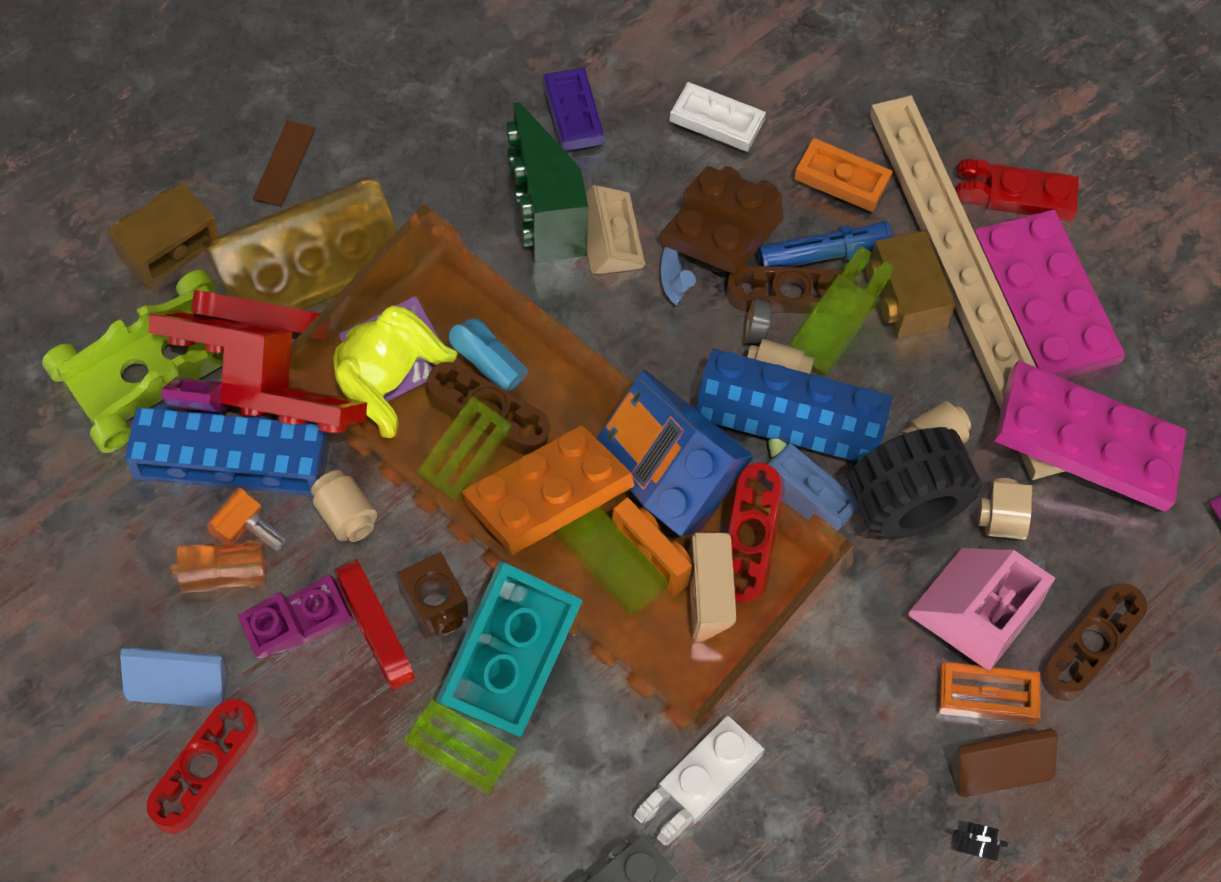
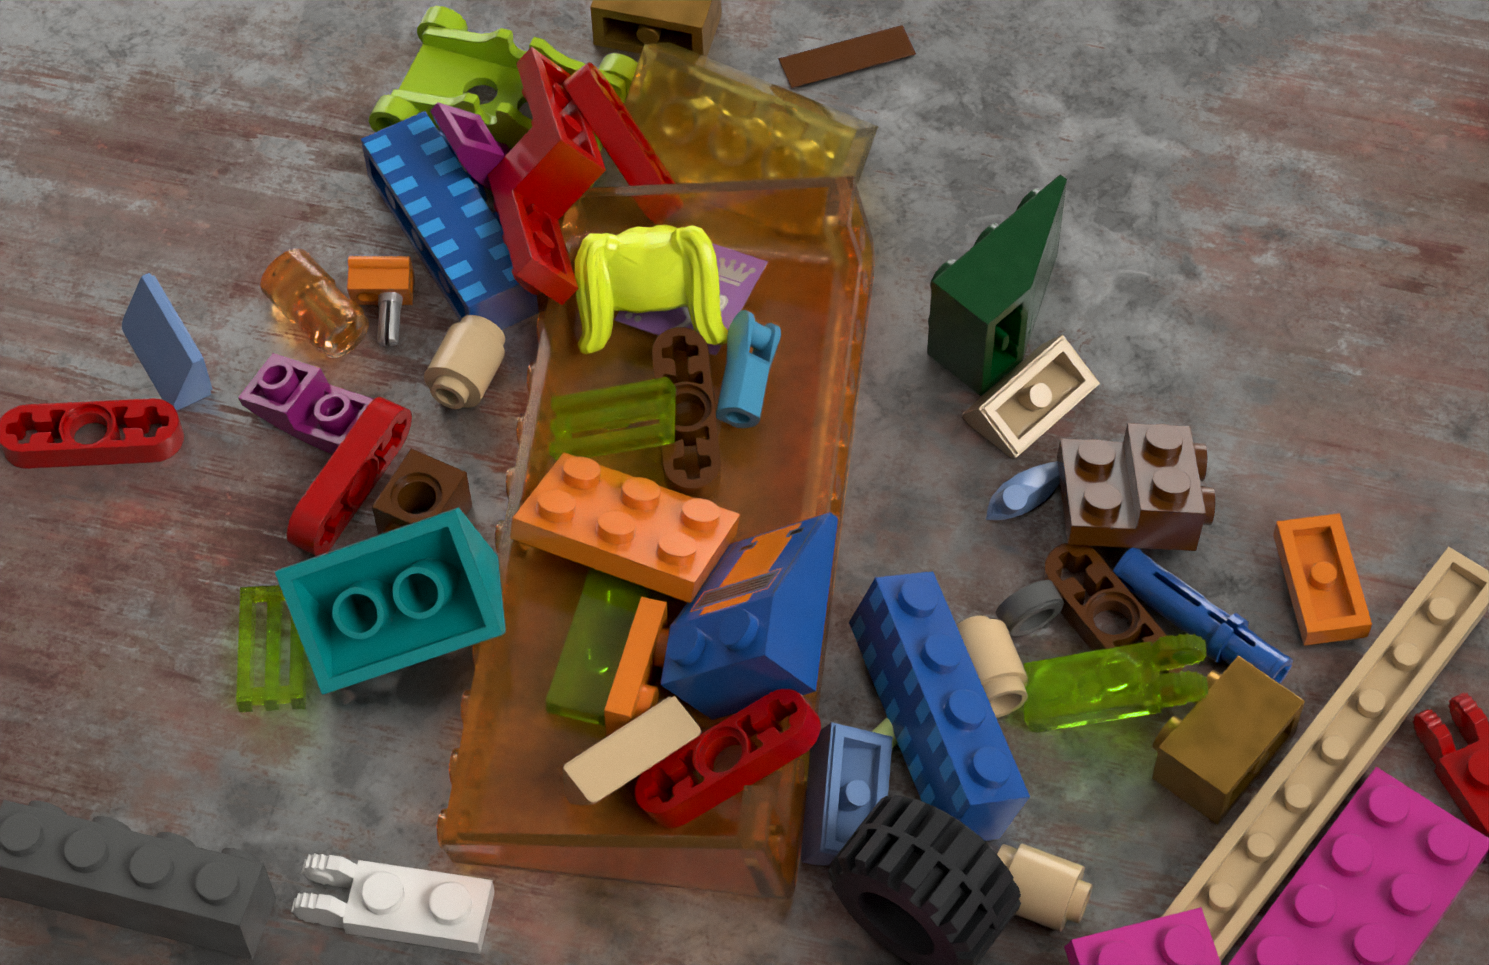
camera: 60 degrees right, 5 degrees down
dark purple plate [543,67,604,151] -> none
white plate [670,82,766,152] -> none

